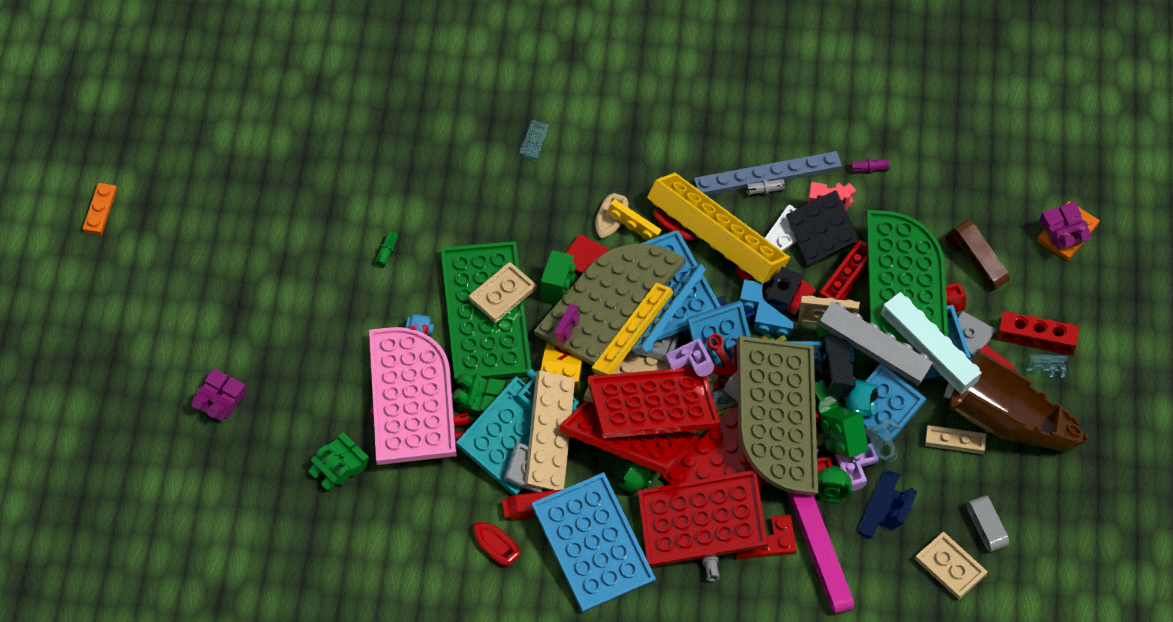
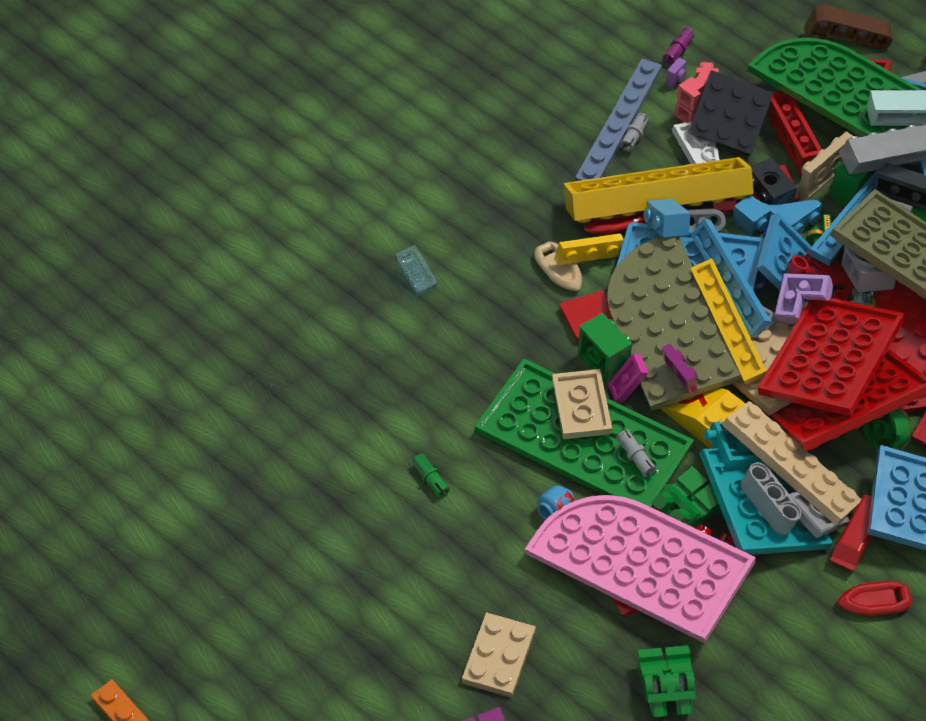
camera: 50 degrees left, 5 degrees down
none -> tan plate [462,612,536,698]
none -> dark pink plate [608,354,649,403]
none -> light grey pin [616,429,657,477]
none -> dark azure brick [644,199,690,237]
none -> medium lavender plate [666,58,687,89]
none -> light grey plate [687,209,726,231]
none -> light grey beam [740,463,802,535]

